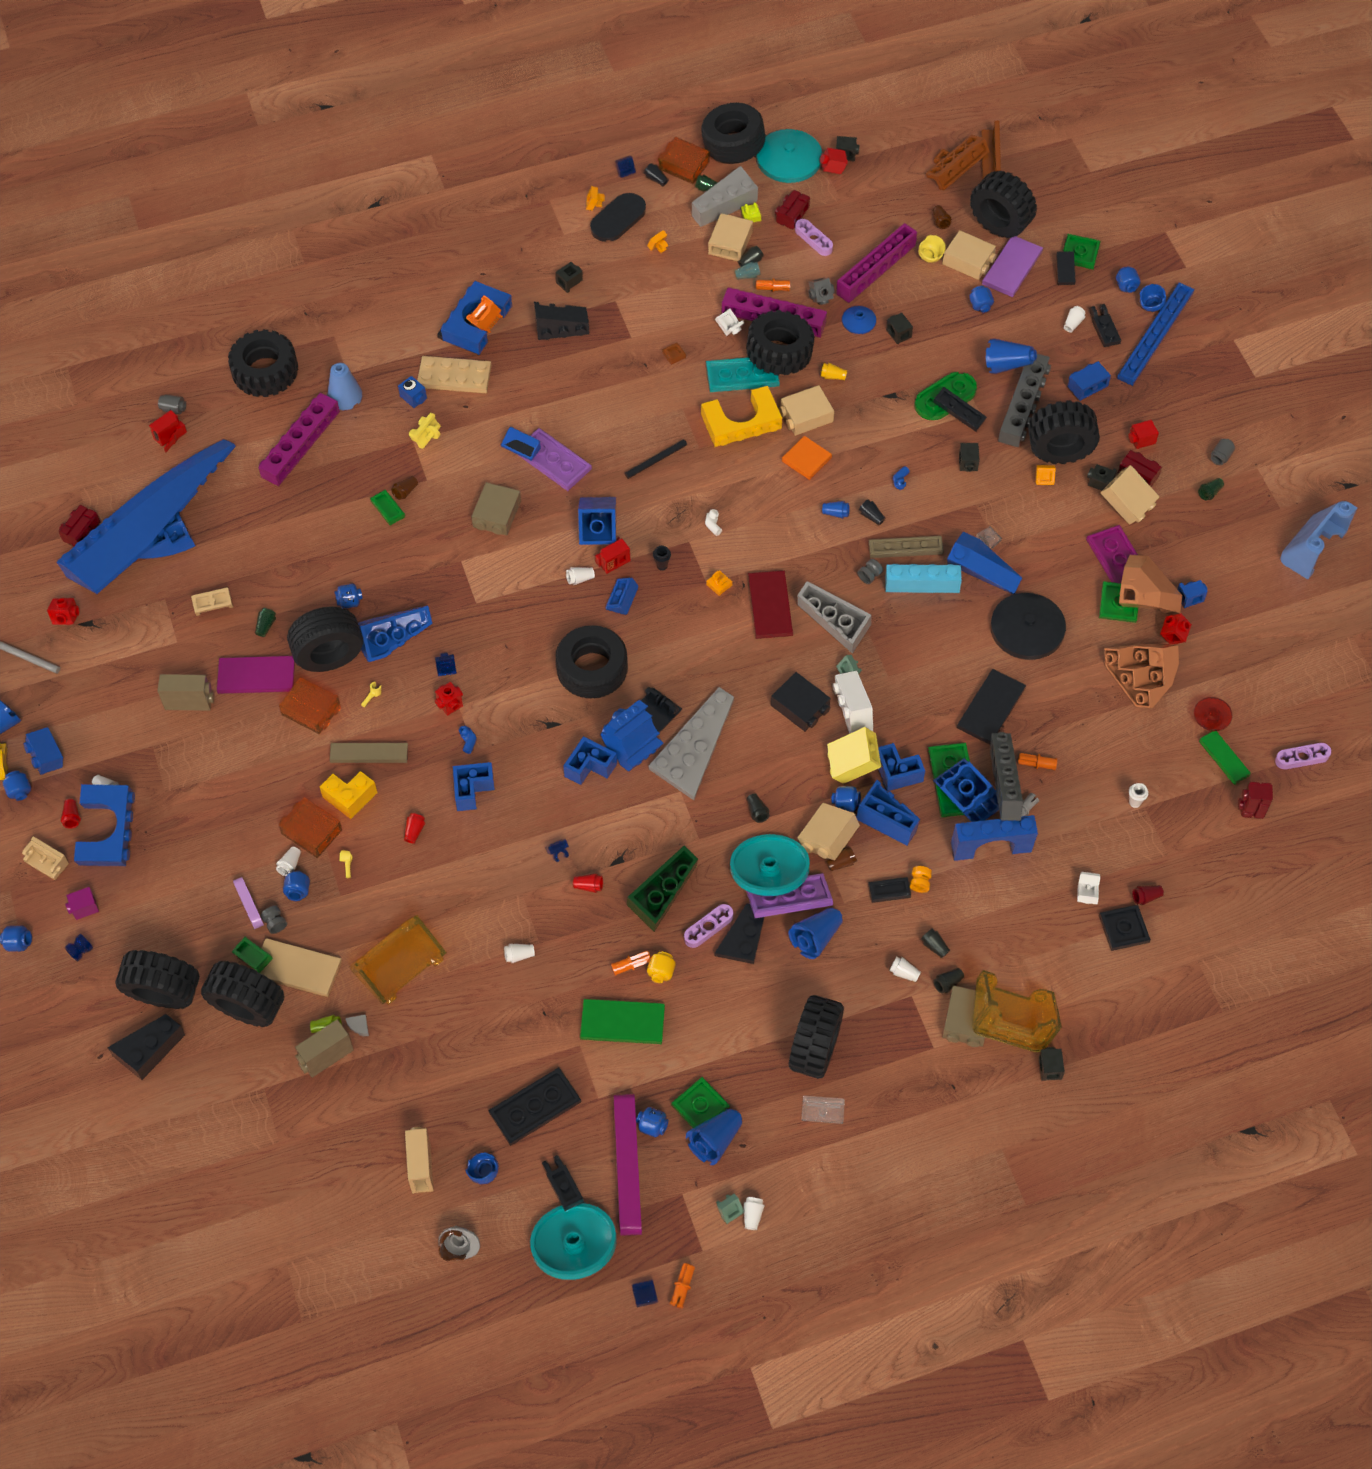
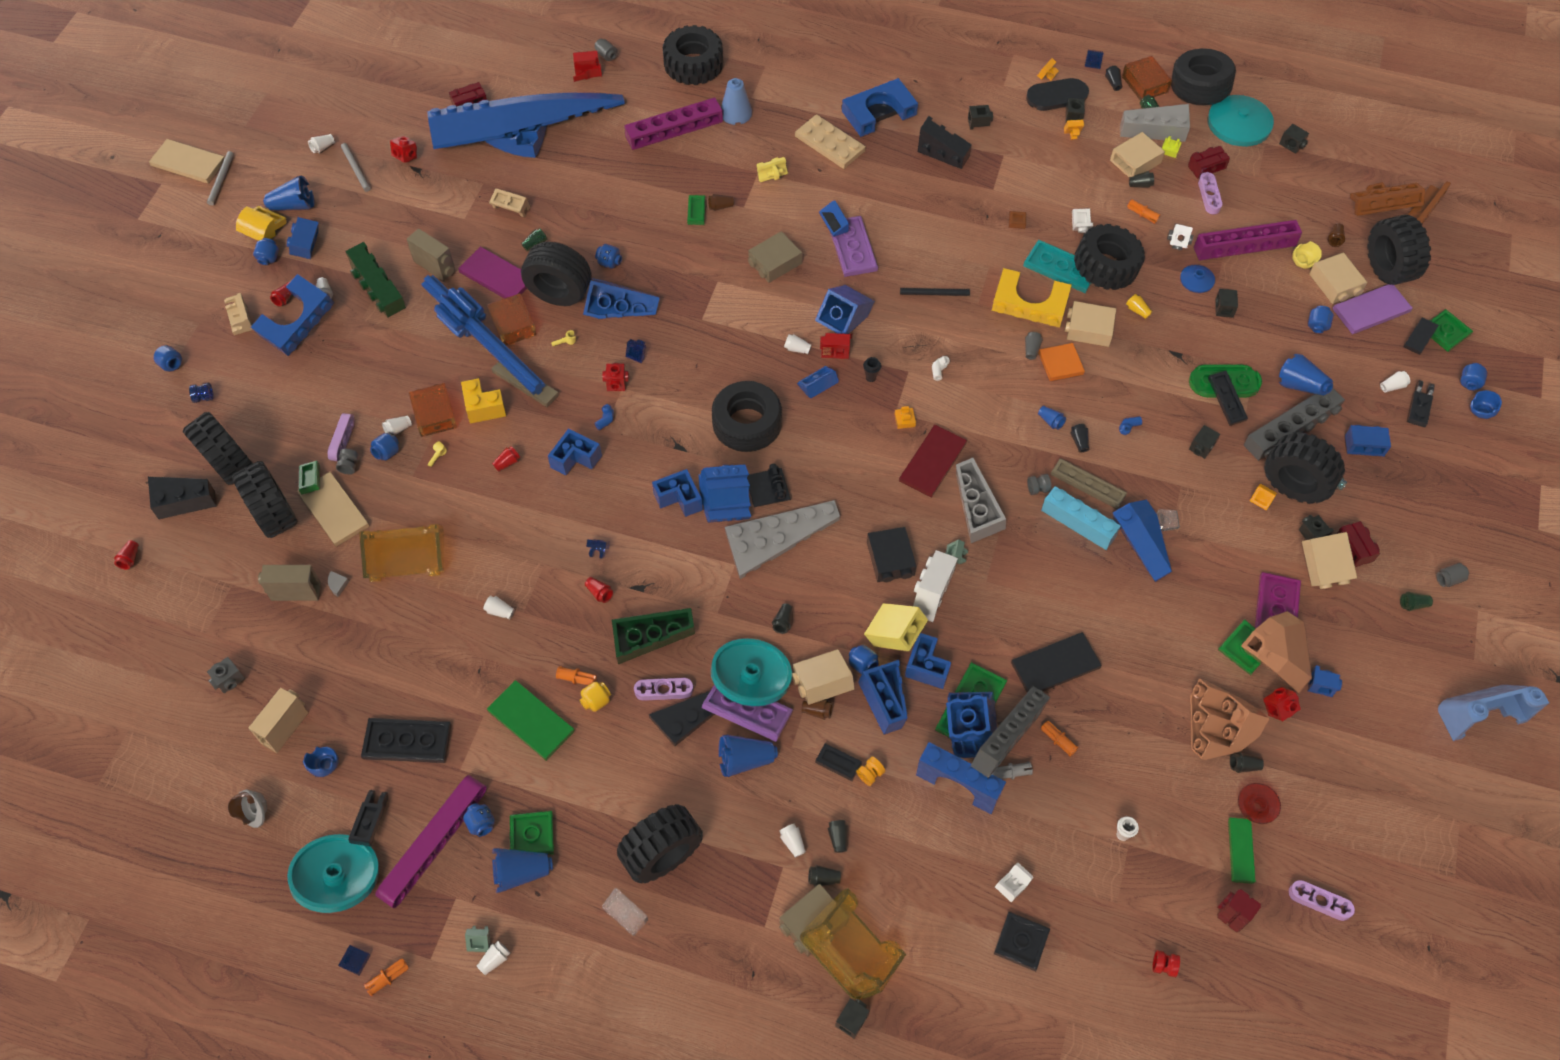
camera: 35 degrees right, 0 degrees up
magenta brick [65,887,99,920] -> none
lime cone [310,1015,342,1033] -> none
blue brick [398,376,427,408] -> none
orange piece [466,295,503,333] -> none
magenta brick [722,288,827,338] -> none
clear light blue cone [735,261,761,280] -> none
red brick [820,147,848,174] -> none
black dish [990,593,1066,660] -> none
blue tile [1117,282,1194,386] -> none
red brick [1129,419,1159,449] -> none
dark red cone [1132,885,1164,905] -> none
none -> red cone [114,540,139,570]
none -> dark grey brick [207,657,245,693]
none -> dark green wedge [345,242,406,318]
none -> blue axle [421,275,545,395]
none -> dark grey cone [1025,332,1043,360]
none -> pearl dark grey brick [1065,98,1085,124]
none -> red wheel [1152,950,1180,978]
none -> pearl dark grey cone [1230,752,1264,773]

